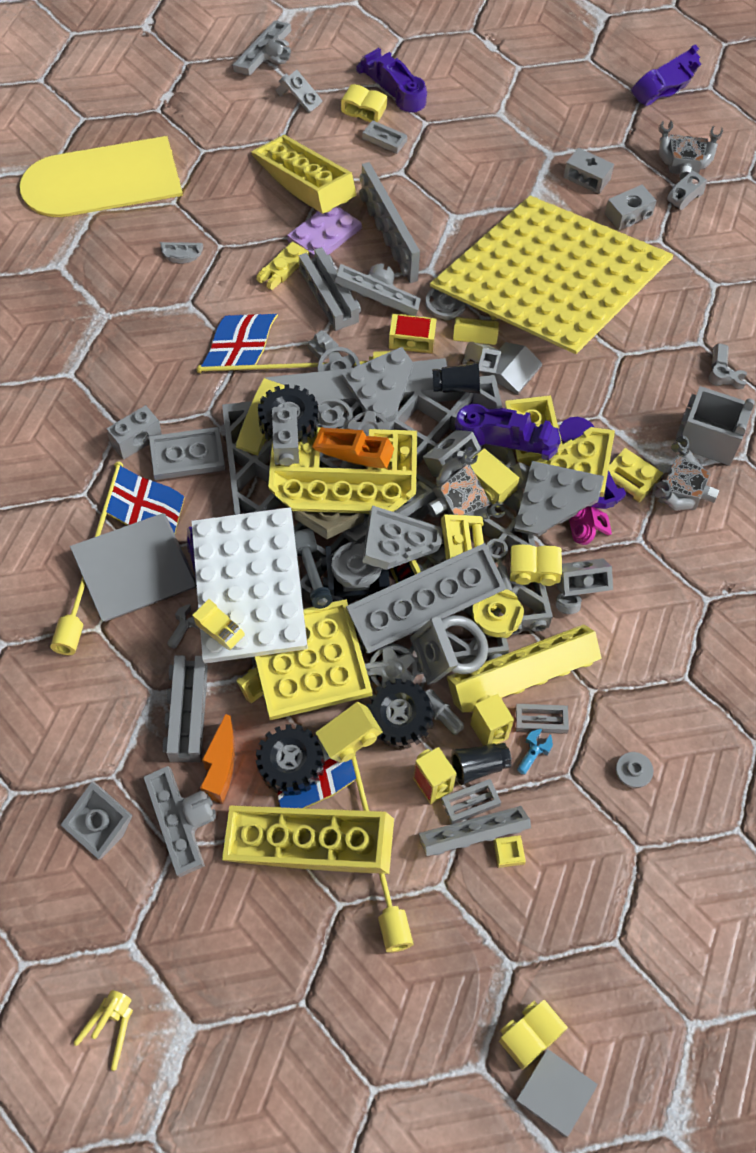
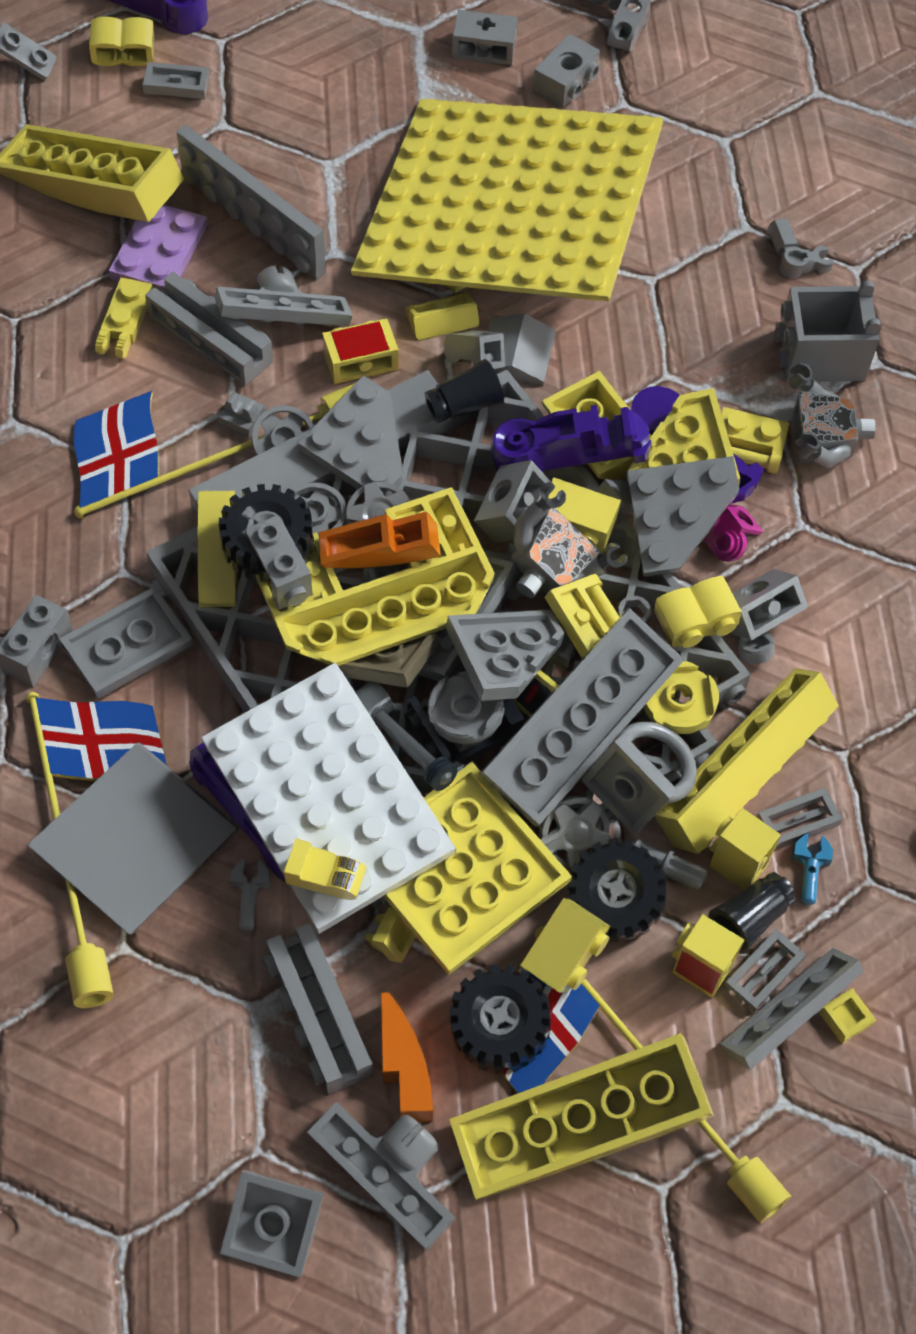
camera: 25 degrees left, 0 degrees up
light grey wheel [426,288,466,321] -> none

